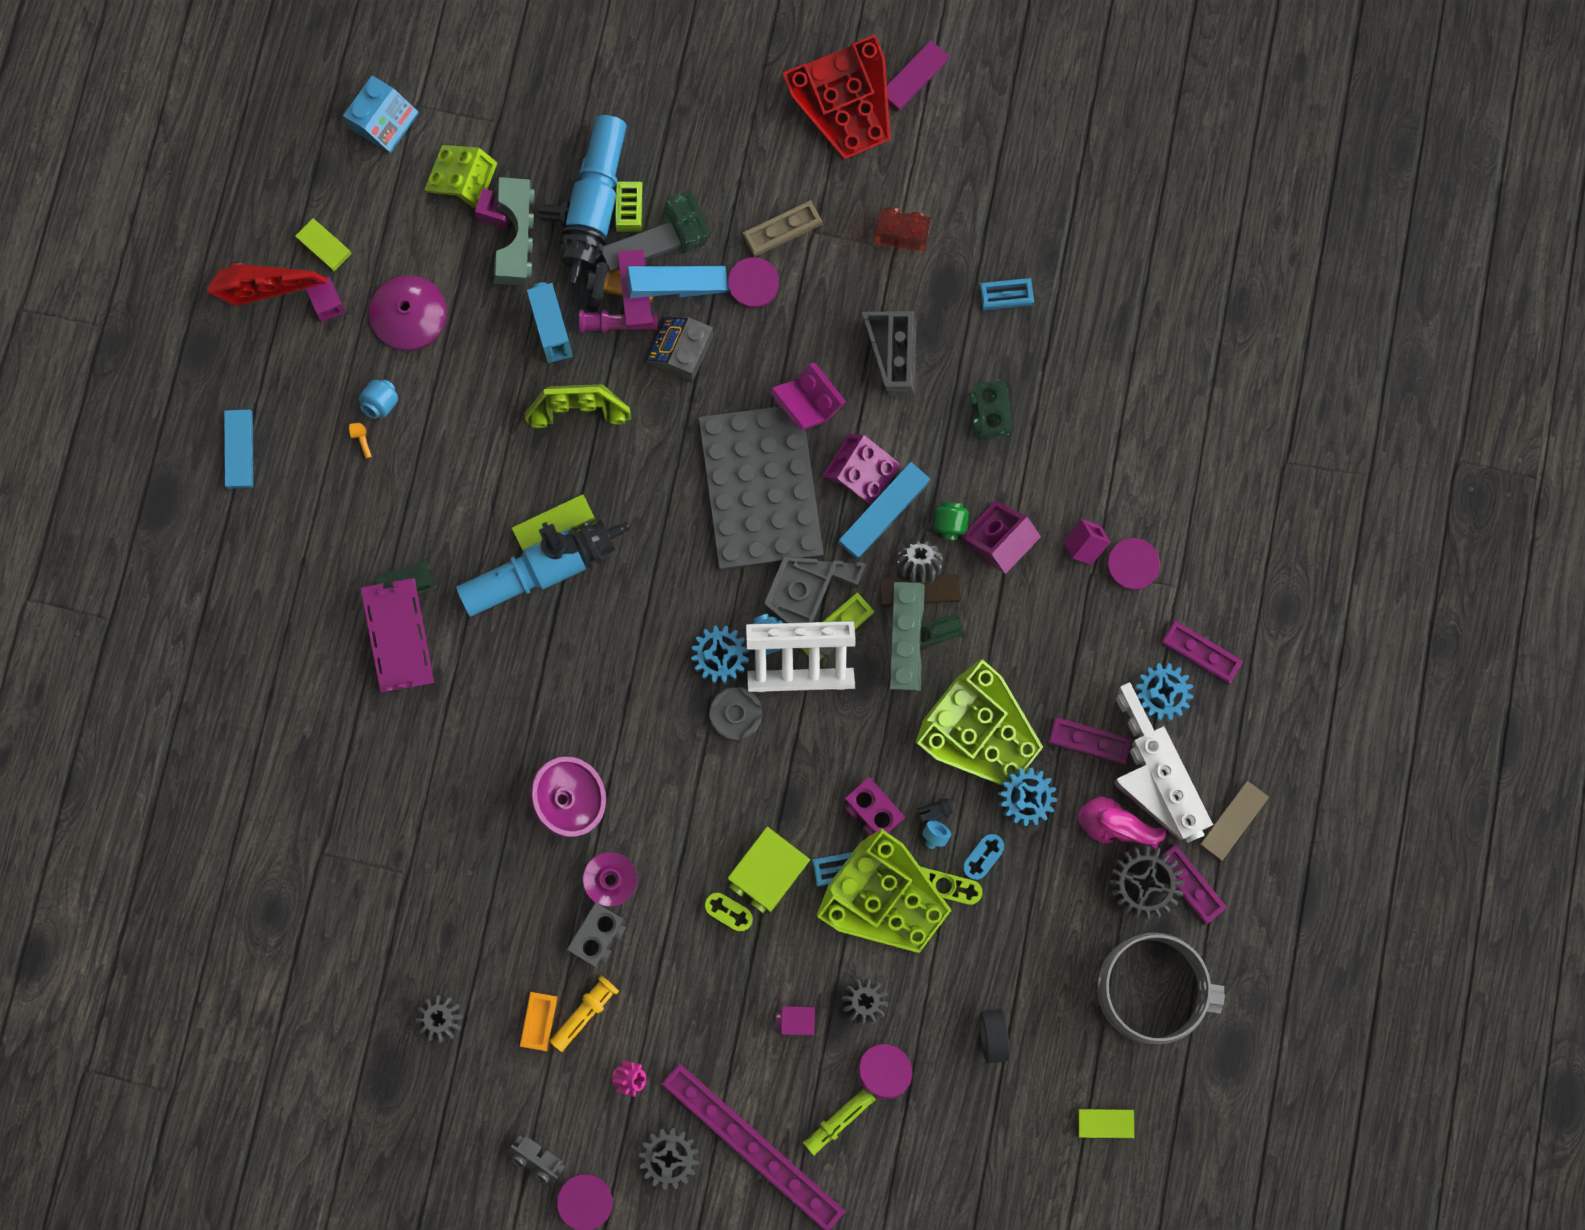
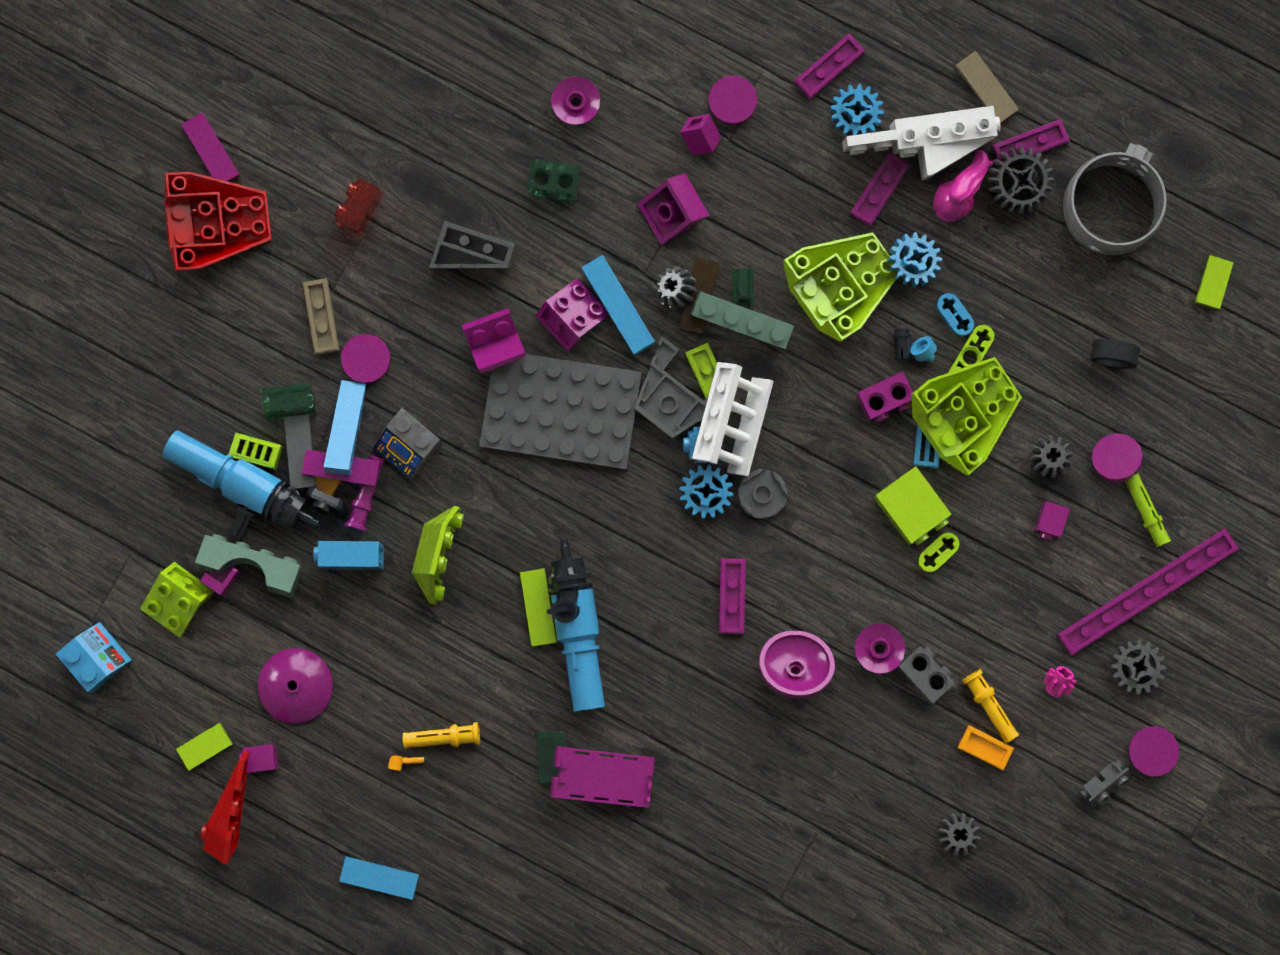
camera: 65 degrees left, 5 degrees up
dark azure head [359,380,398,419] -> none
green head [934,502,969,540] -> none
dark azure tile [979,278,1034,310] -> none
none -> yellow pin [403,722,480,749]
none -> magenta dish [551,76,600,125]
none -> magenta tile [719,558,746,634]

